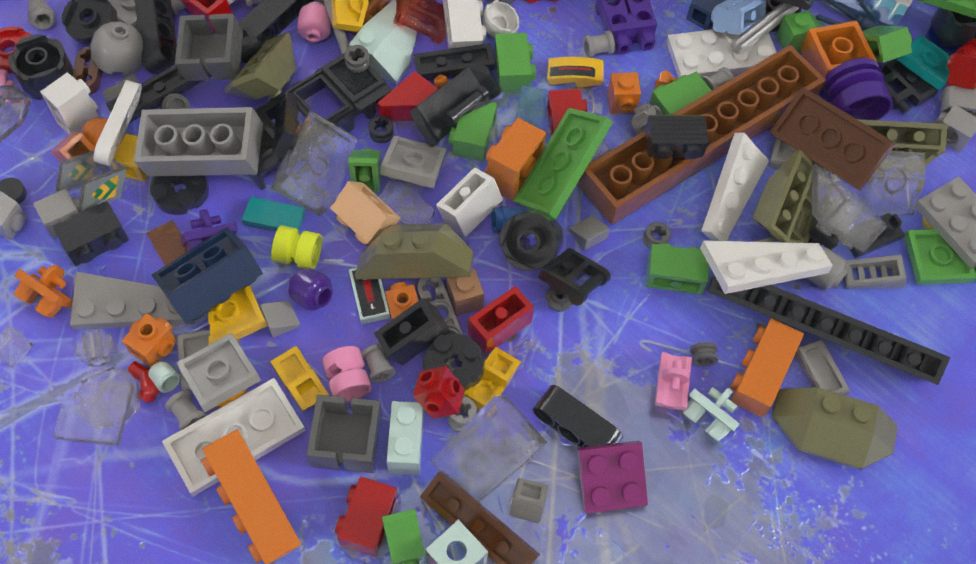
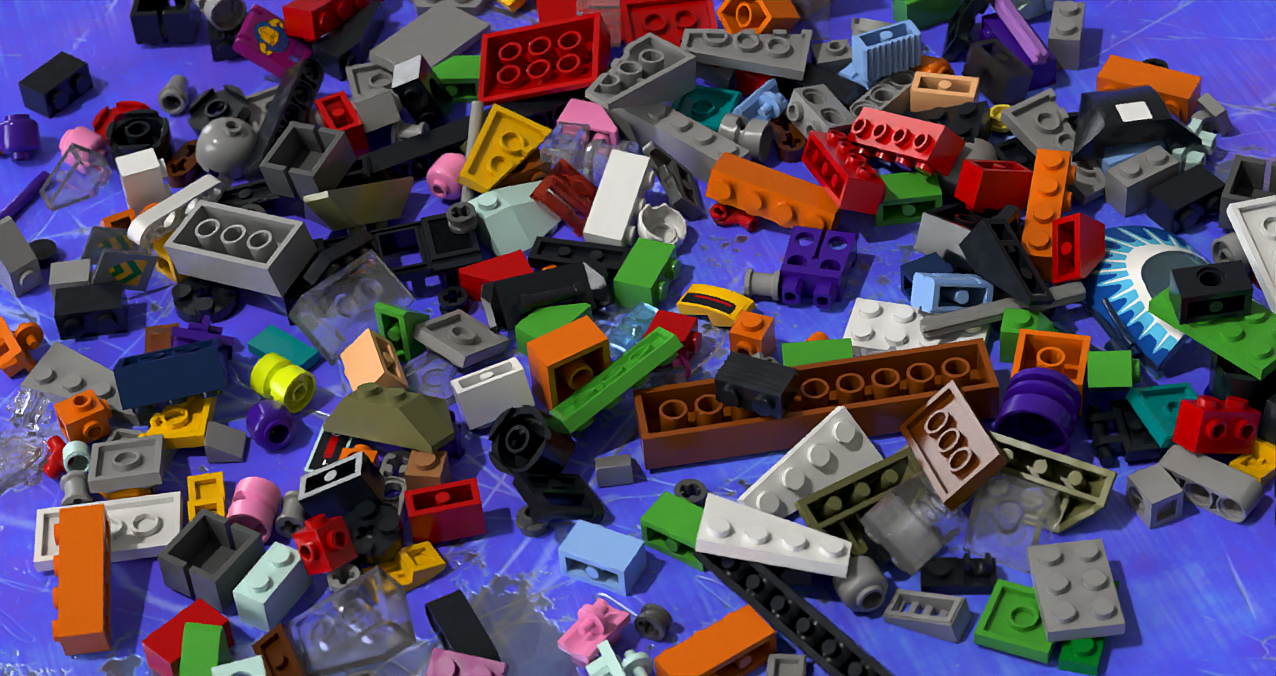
camera: 35 degrees right, 20 degrees down
none -> light blue brick [558,519,647,597]

